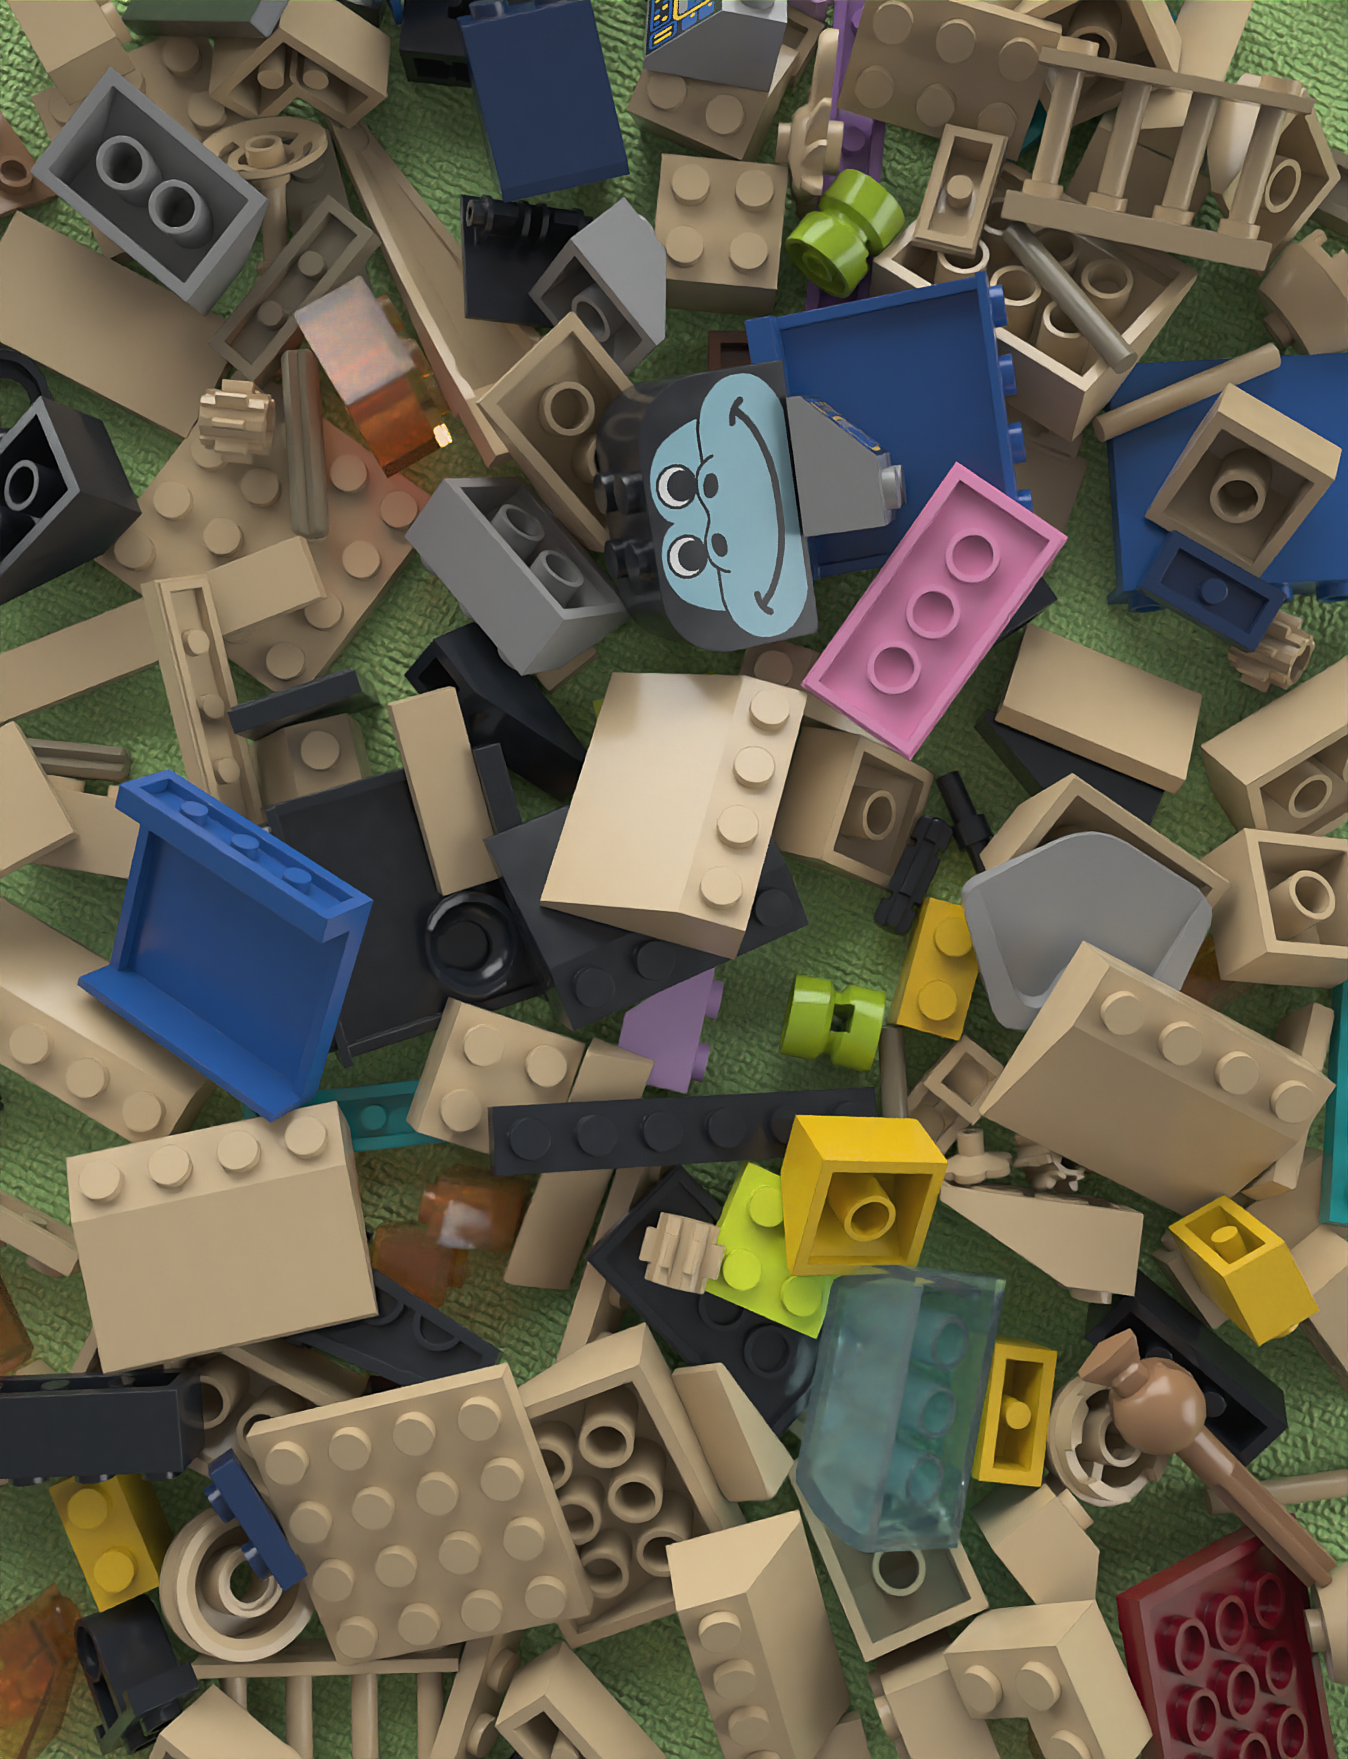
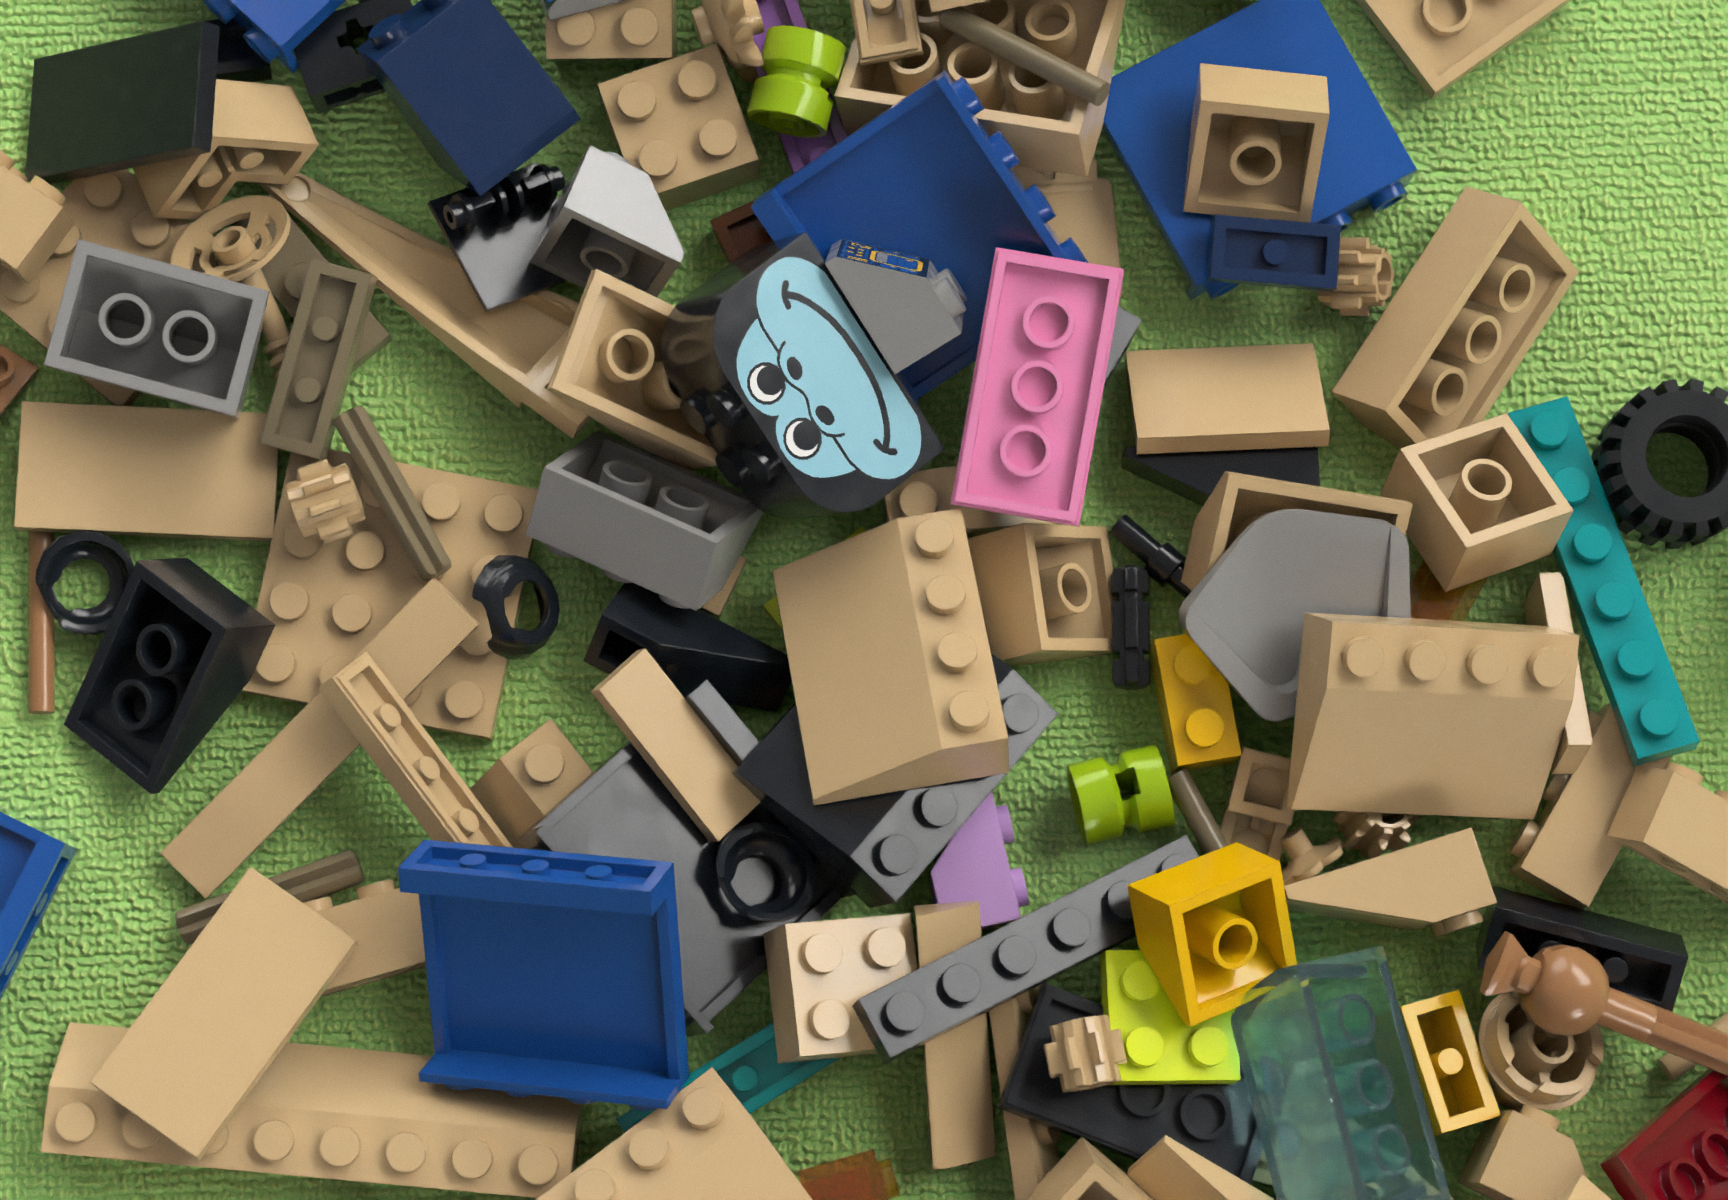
camera: 30 degrees left, 5 degrees down
black tile [227,668,381,741] -> none
clear orange brick [292,275,453,479] -> none
clear orange slope [418,1163,530,1252] -> none
tan bar [1093,343,1281,442] -> none
yellow brick [1168,1194,1320,1346] -> none
none -> black piece [472,555,560,660]

